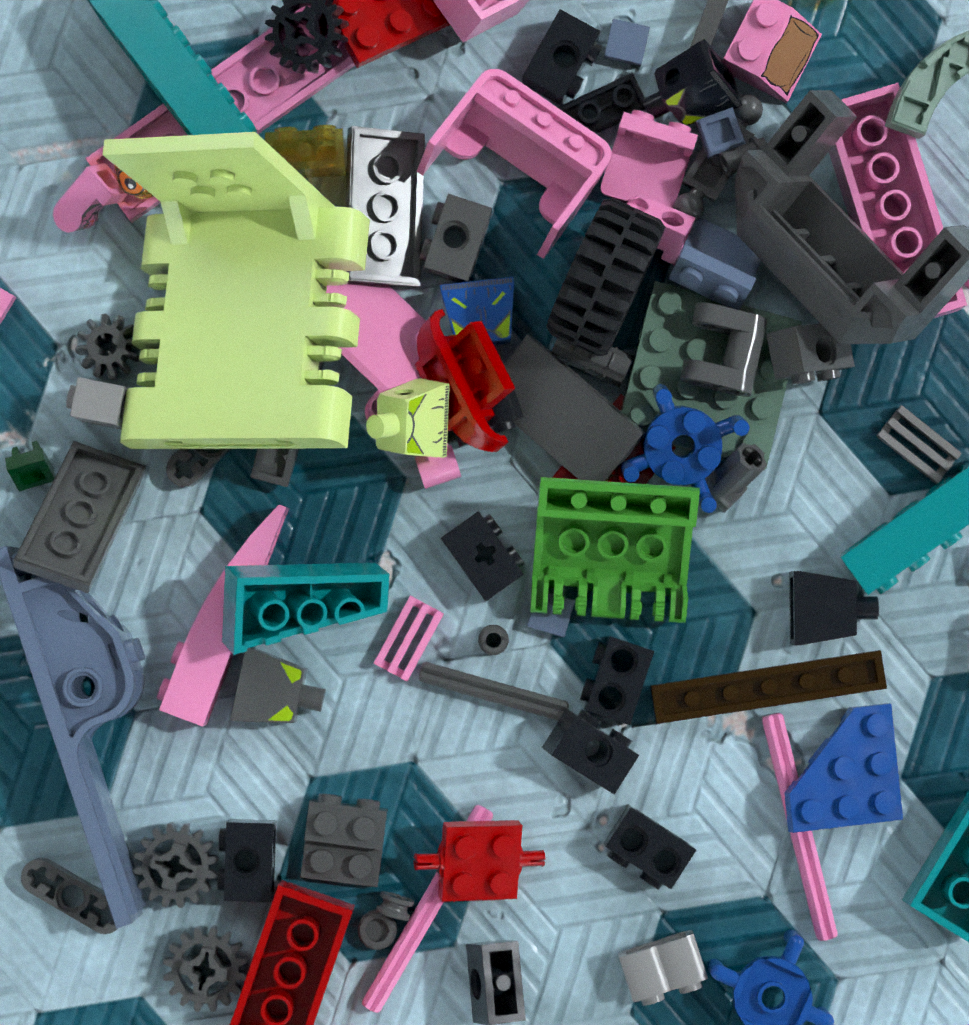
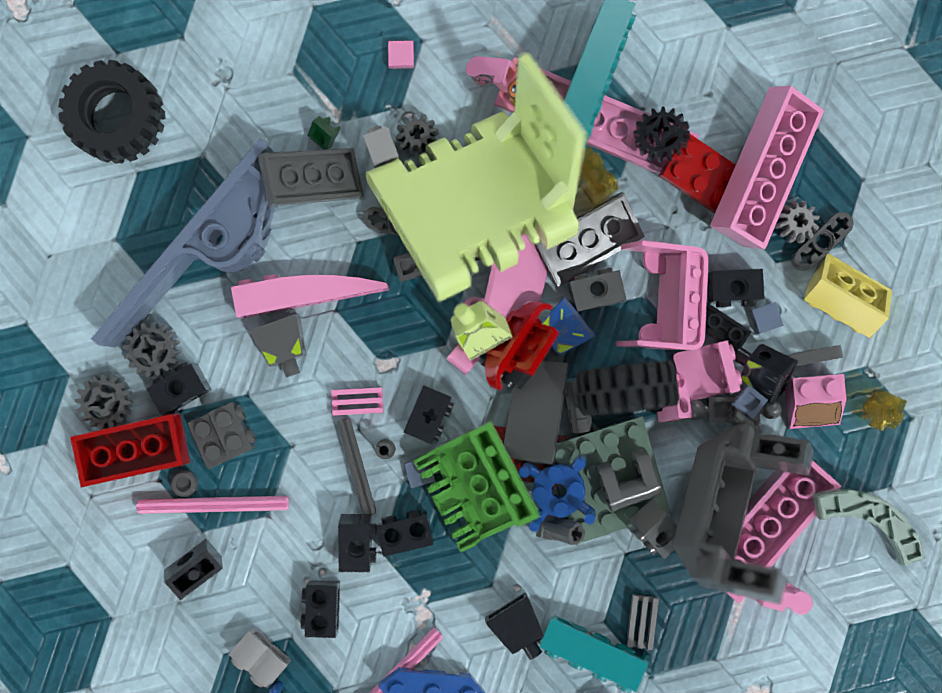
camera: 55 degrees right, 0 degrees up
dark grey beam [21,858,118,934] -> none
teal wedge [222,563,390,655] -> none
dark grey bush [376,891,414,921] -> none
red plate [413,820,546,902] -> none
dark brown plate [650,650,887,724] -> none
sand blue bracket [668,218,761,310] -> none

